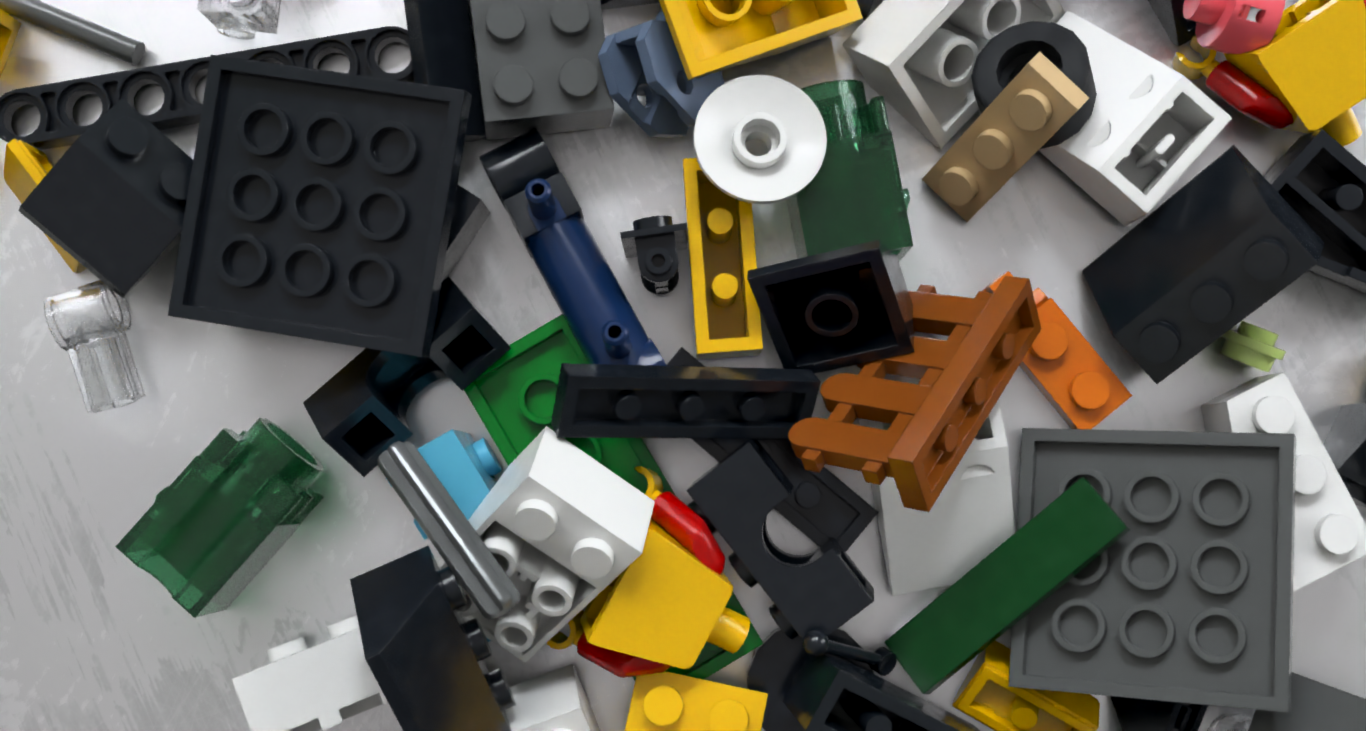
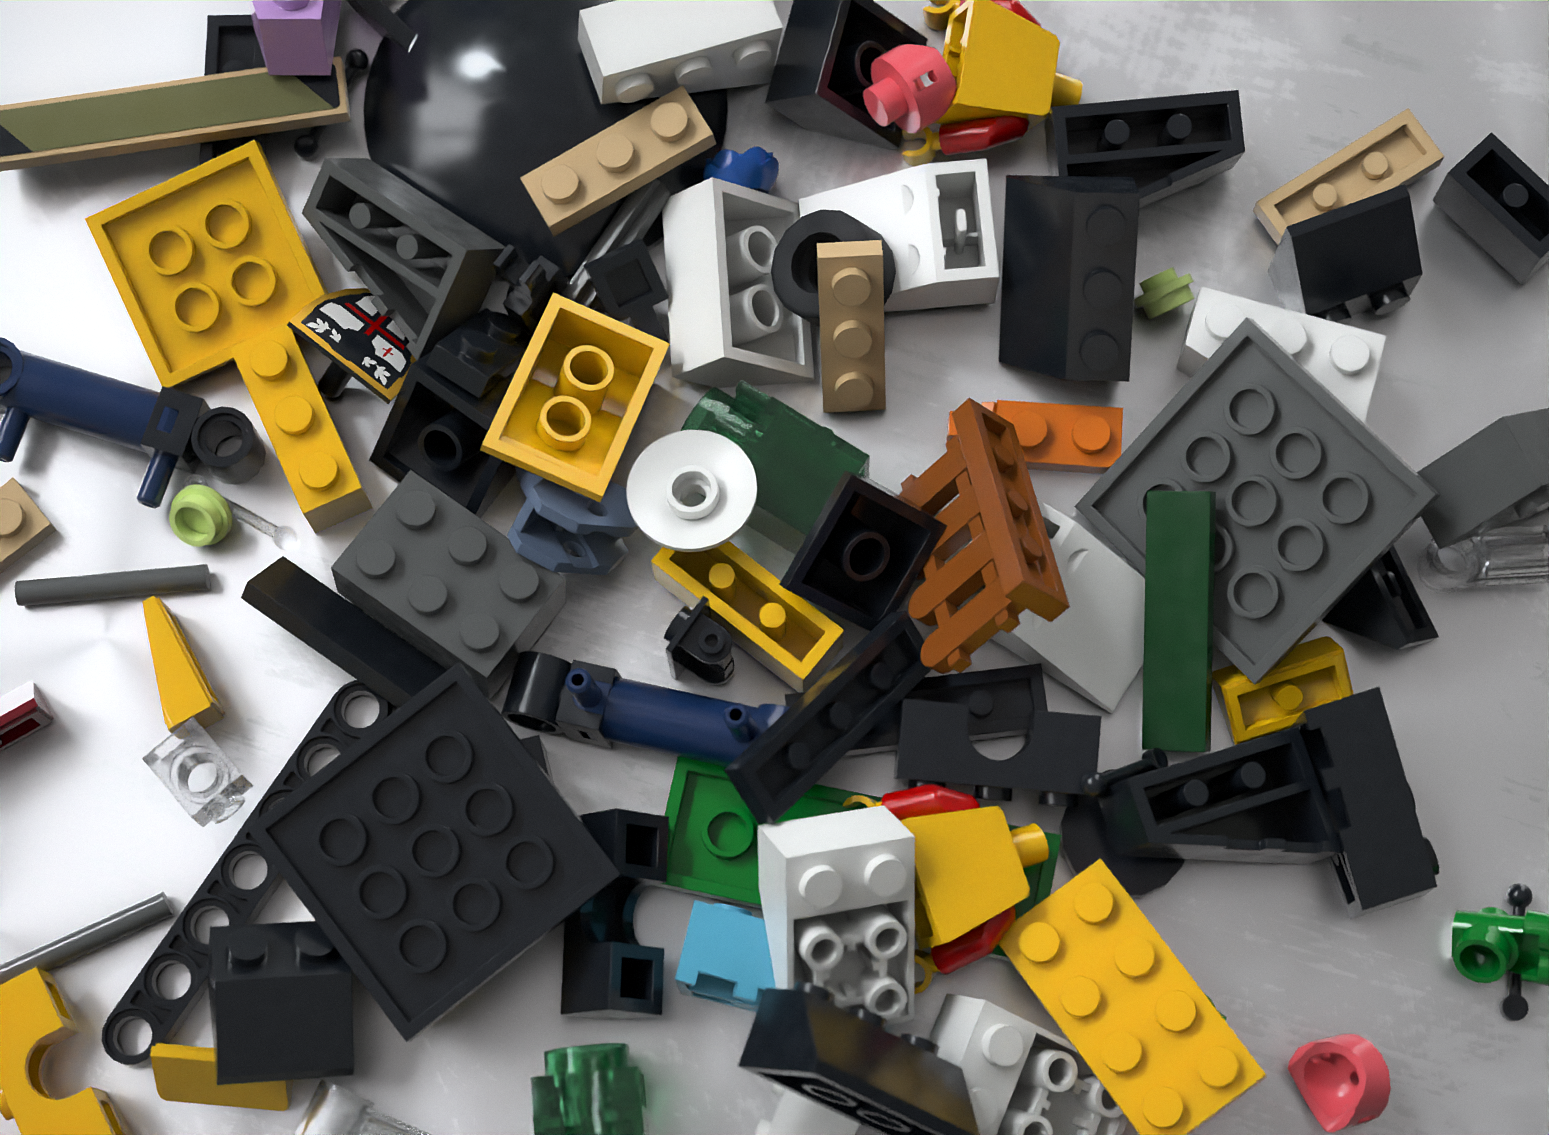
camera: 45 degrees left, 10 degrees down
dark grey axle [377,441,520,620] -> none

